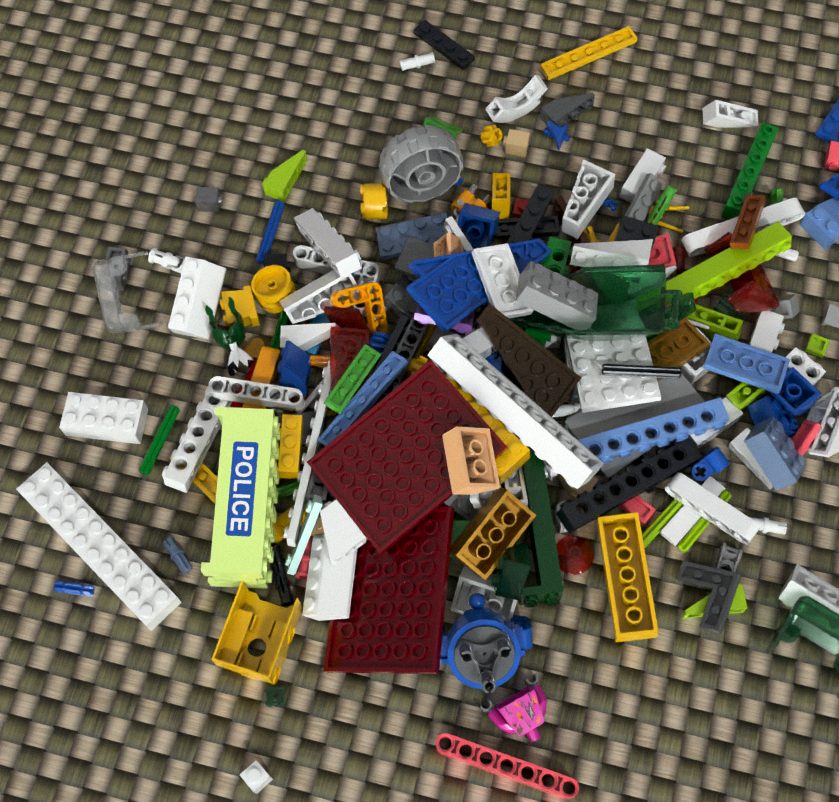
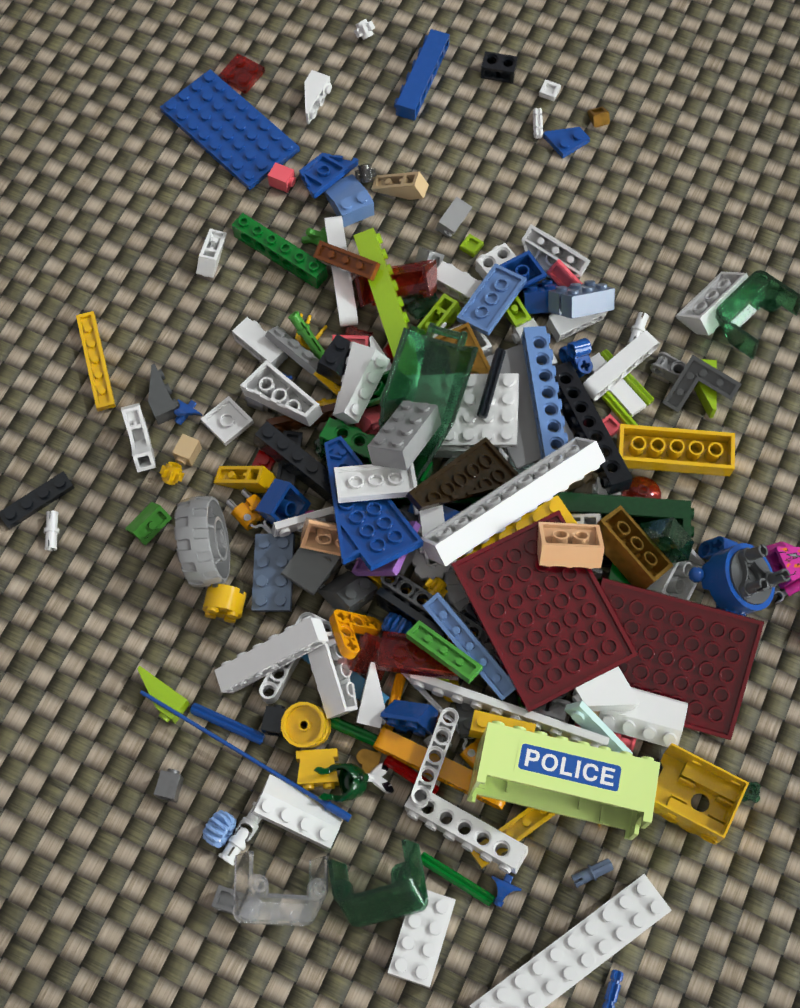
camera: 80 degrees left, 0 degrees up
none -> blue piece [140,690,352,822]
none -> white plate [201,396,254,446]
none -> light blue gear [203,810,237,848]
none -> clear green windscreen [328,839,429,927]
none -> blue piece [491,873,522,907]

